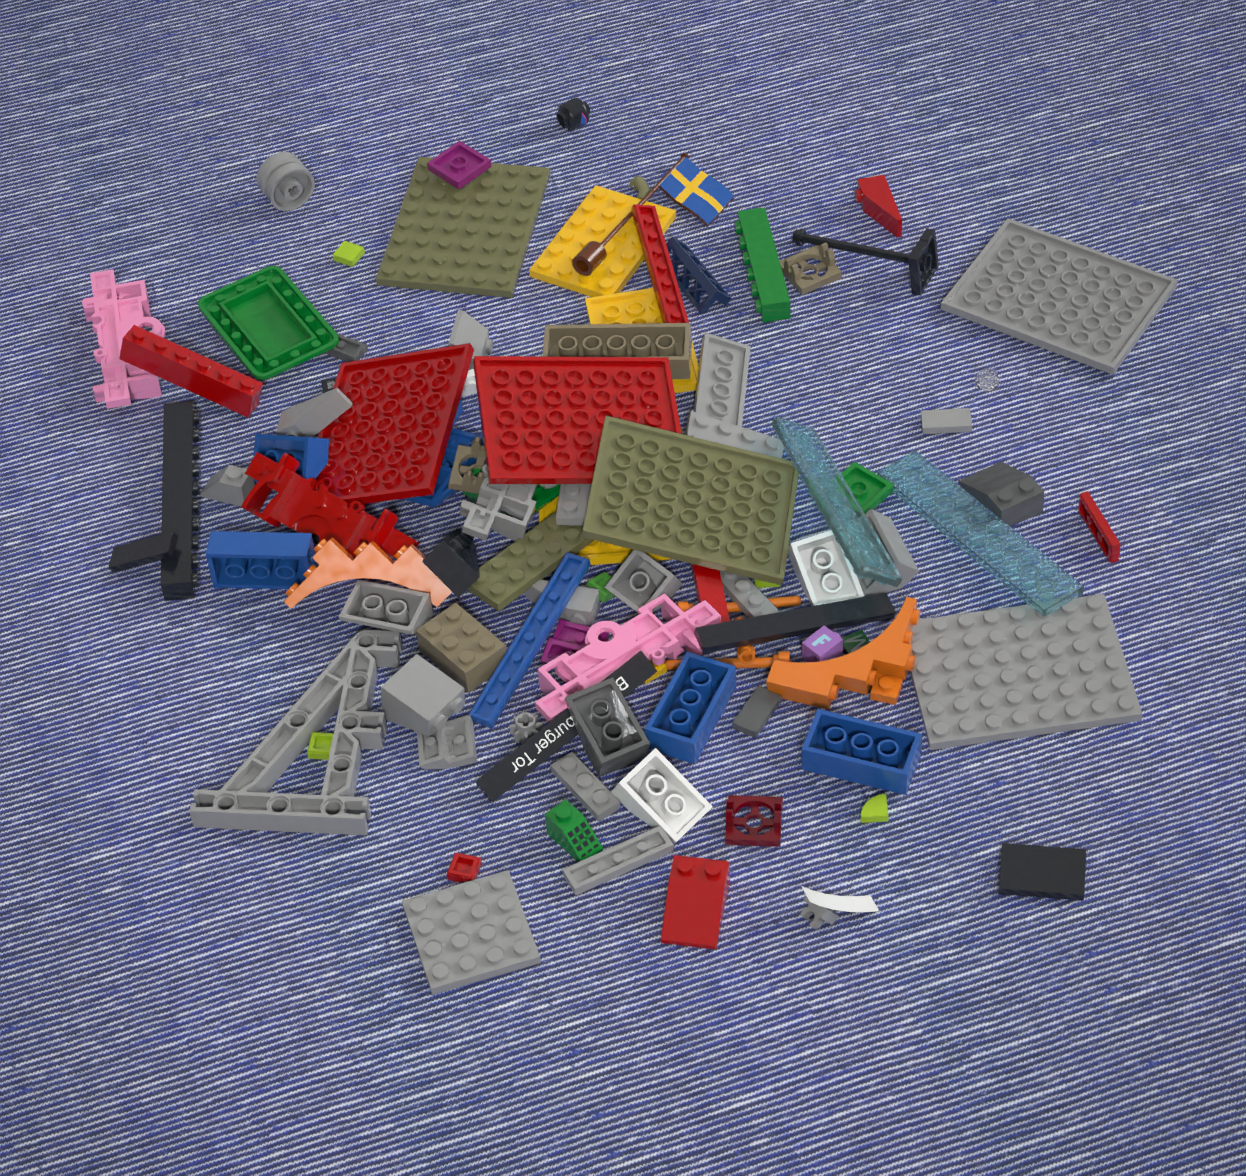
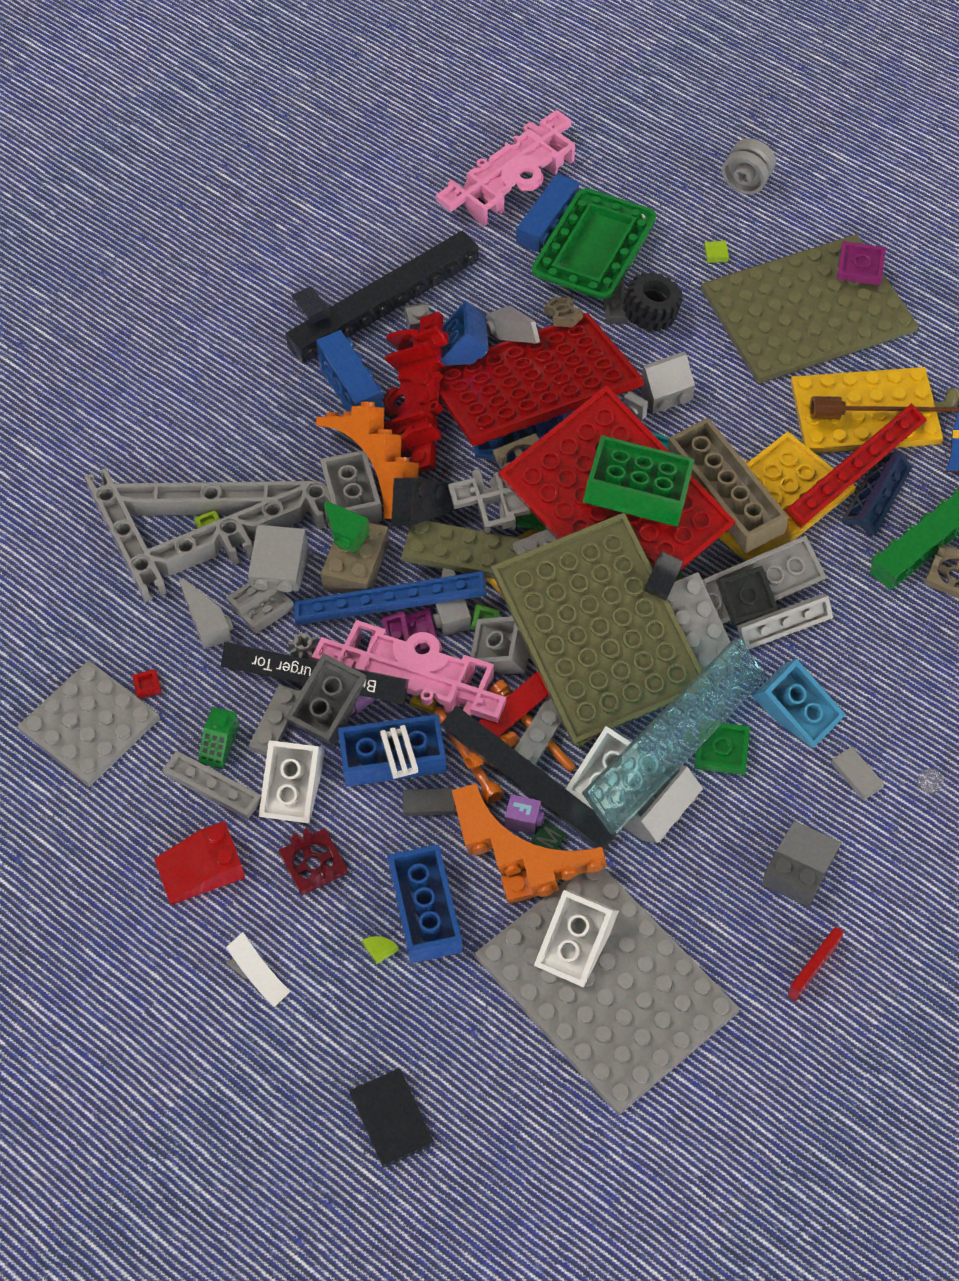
camera: 55 degrees right, 10 degrees up
red brick [119,325,263,417] -> none
clear light blue plate [877,451,1084,617] -> none
none -> light grey slope [179,578,233,649]
none -> green slope [324,501,370,553]
none -> white tile [380,725,418,779]
none -> blue brick [516,173,579,253]
none -> white slope [534,890,619,987]
none -> dark tan tile [543,297,583,327]
none -> green slope [583,435,695,527]
none -> black tyre [623,272,683,331]
none -> black slope [643,551,683,601]
none -> pearl dark grey tile [716,566,779,626]
none -> light grey plate [737,593,833,650]
none -> dark azure slope [752,659,846,748]

